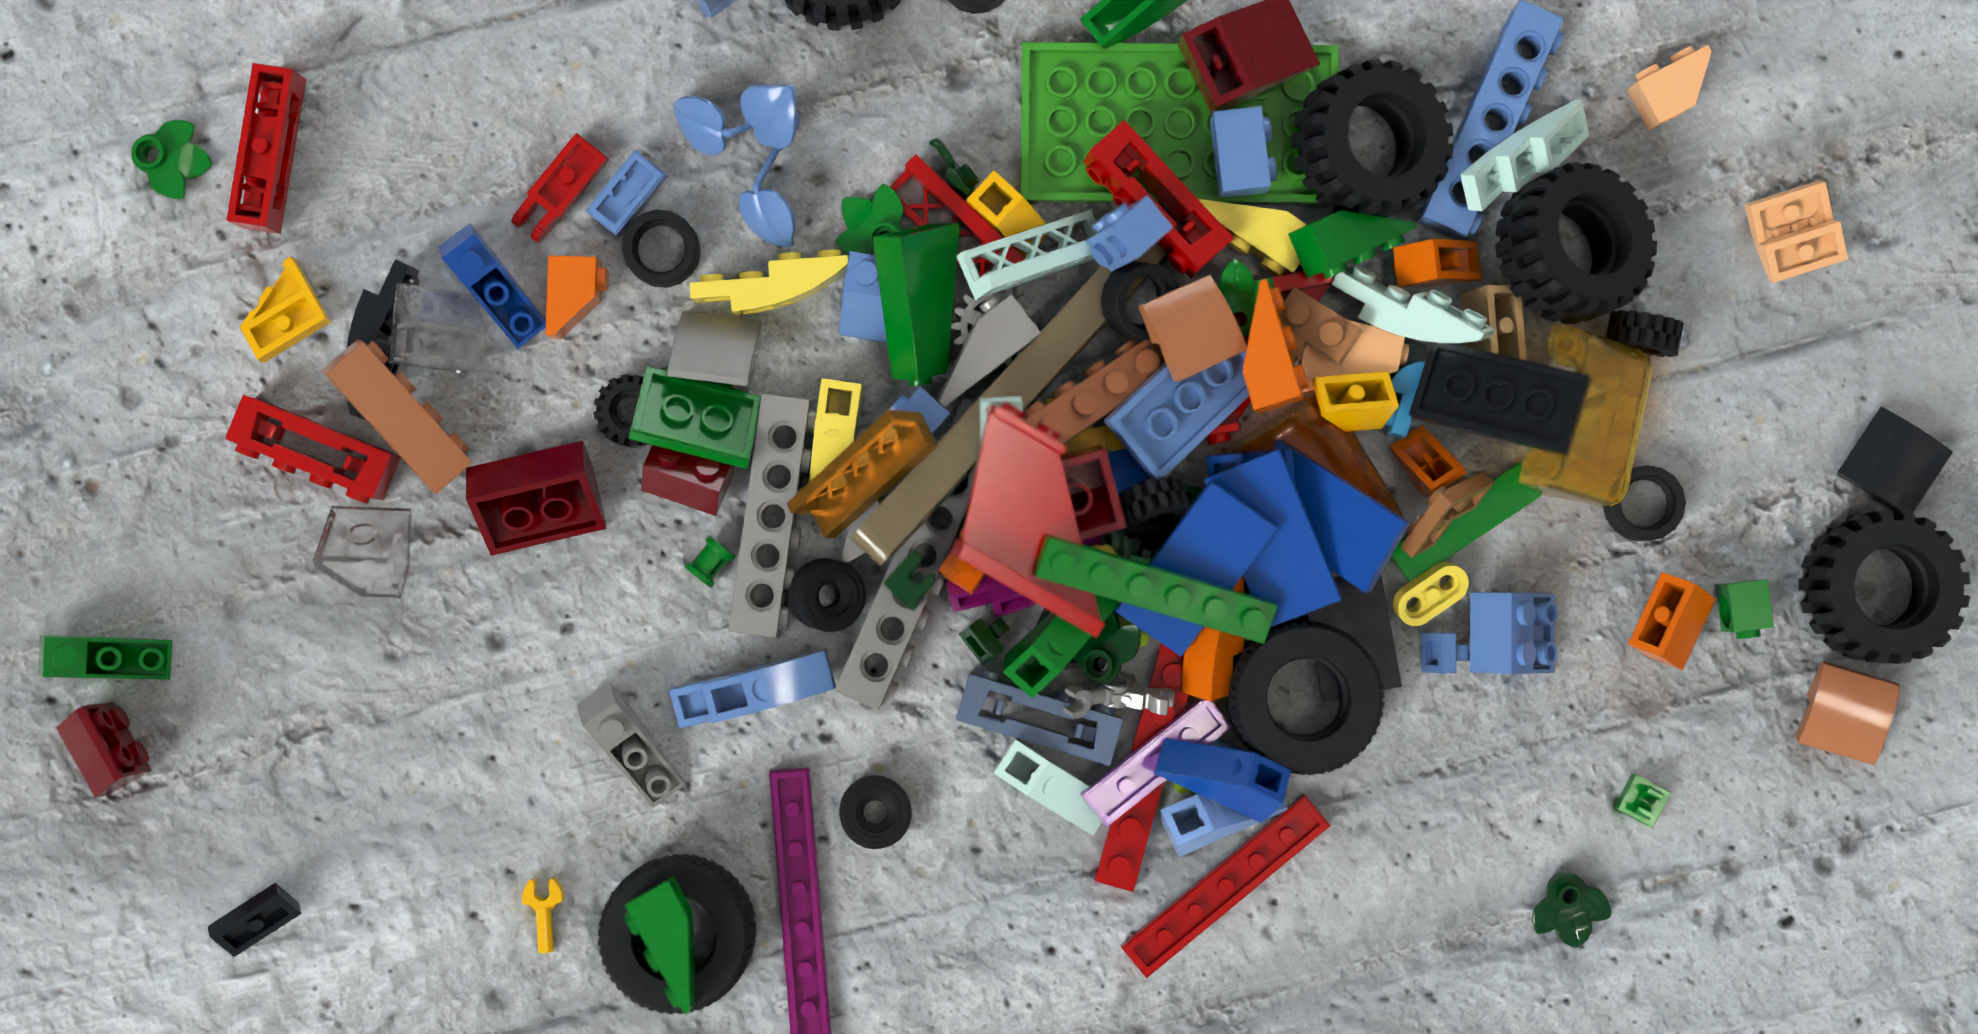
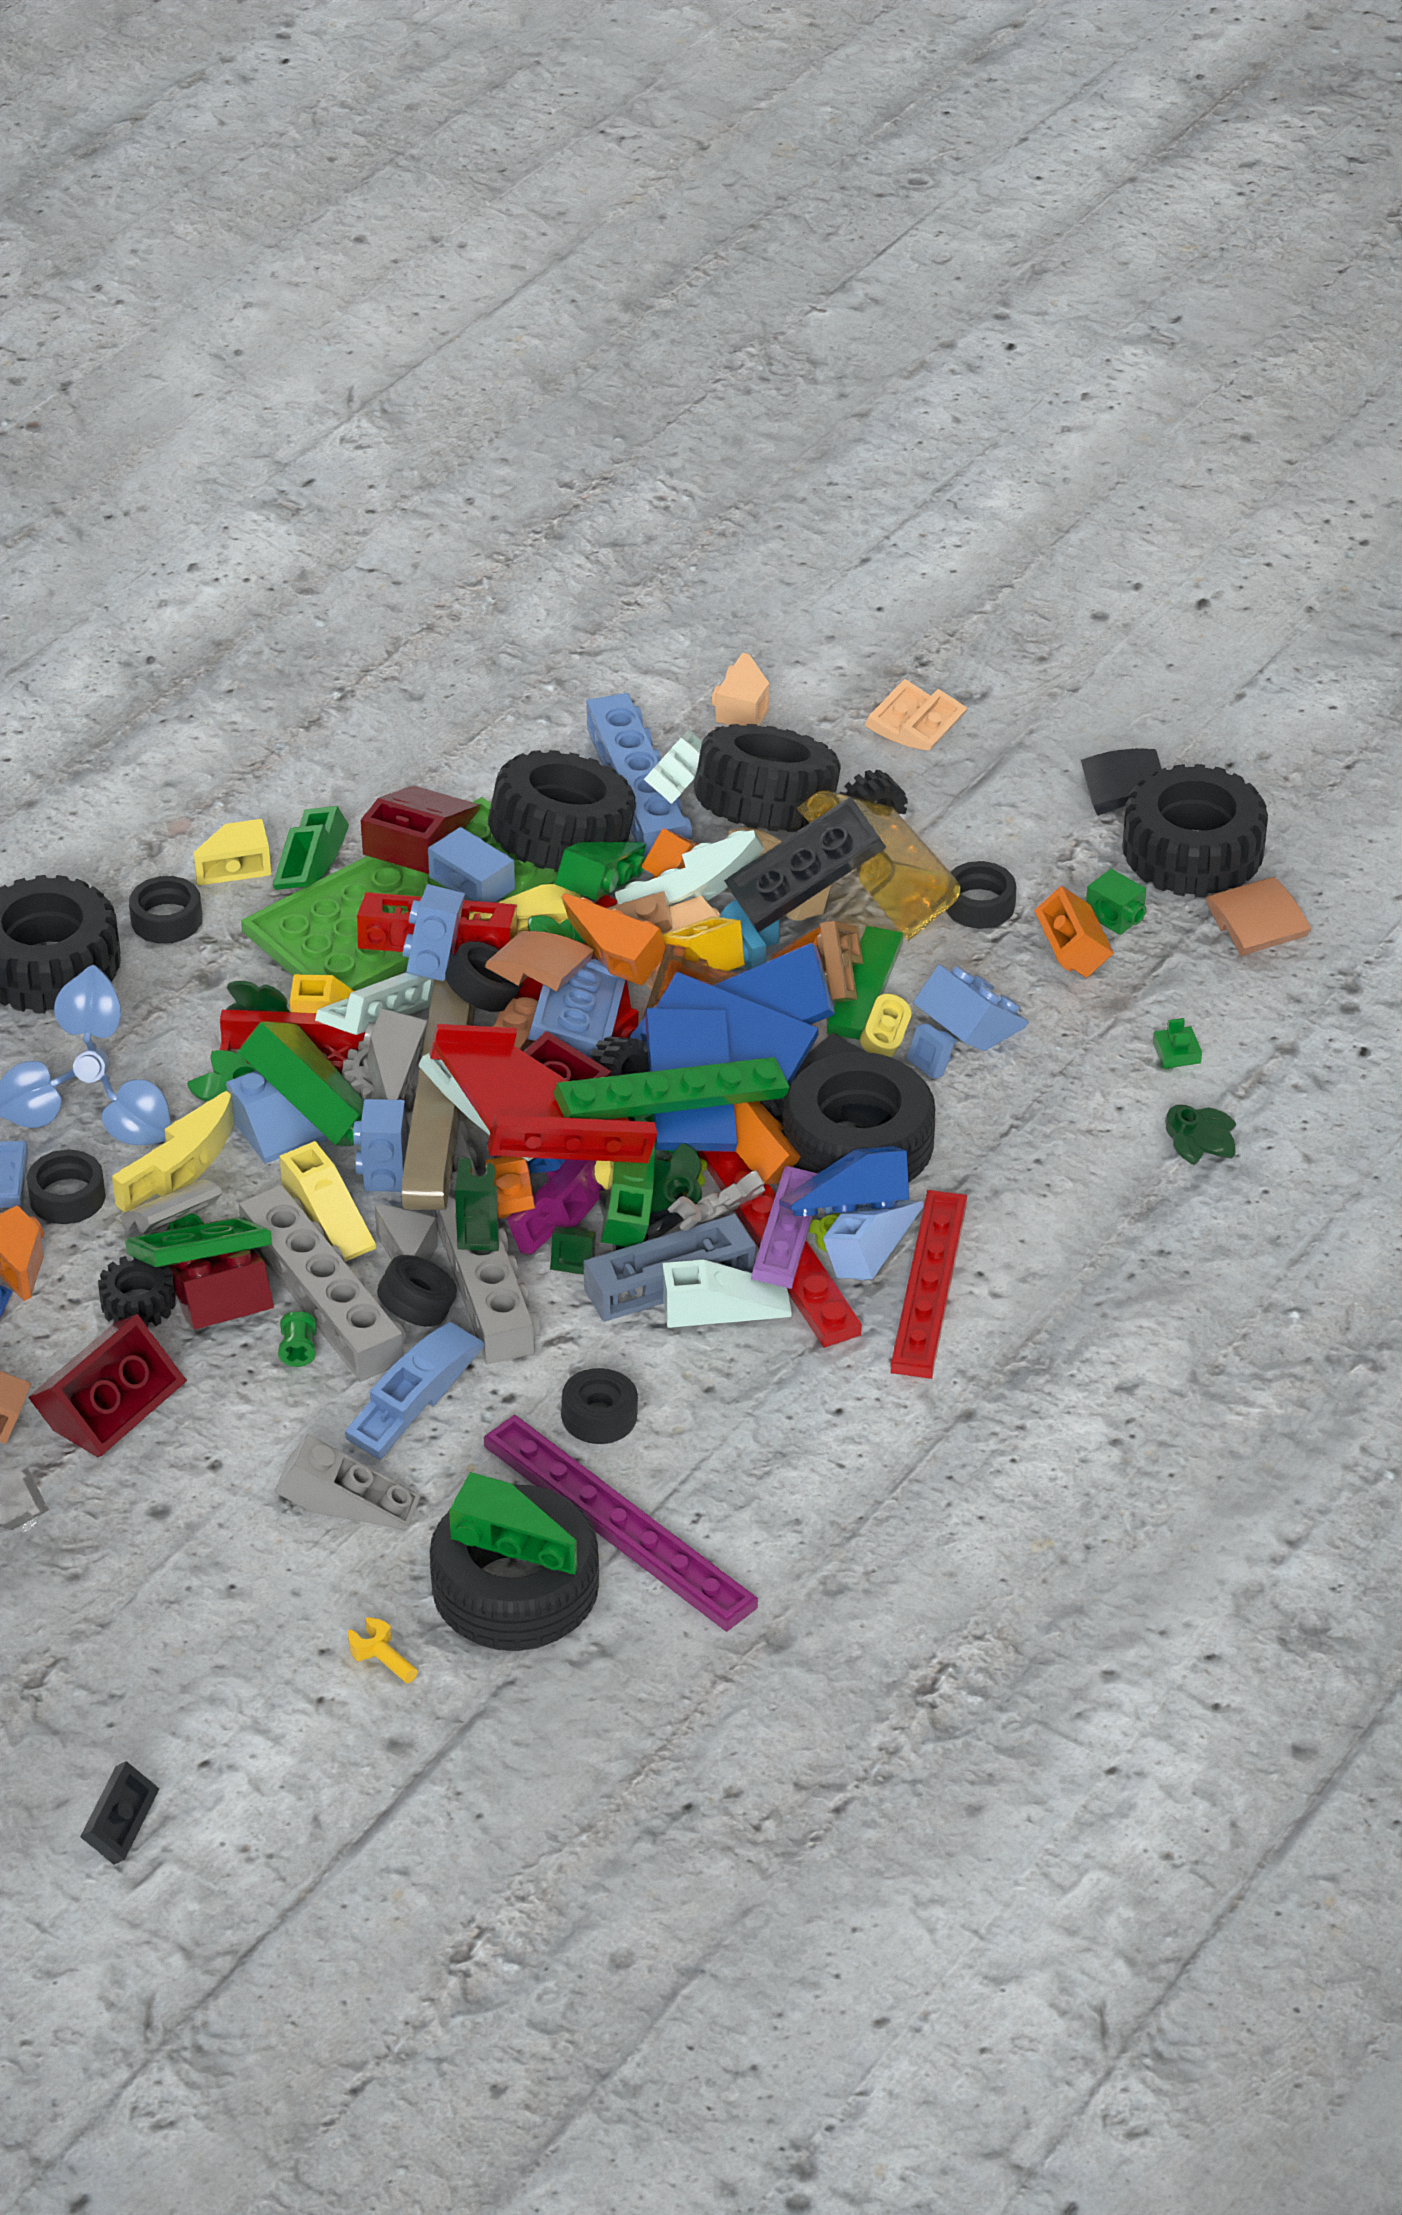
camera: 40 degrees left, 45 degrees down
pearl gold fence [786,409,938,538] -> none

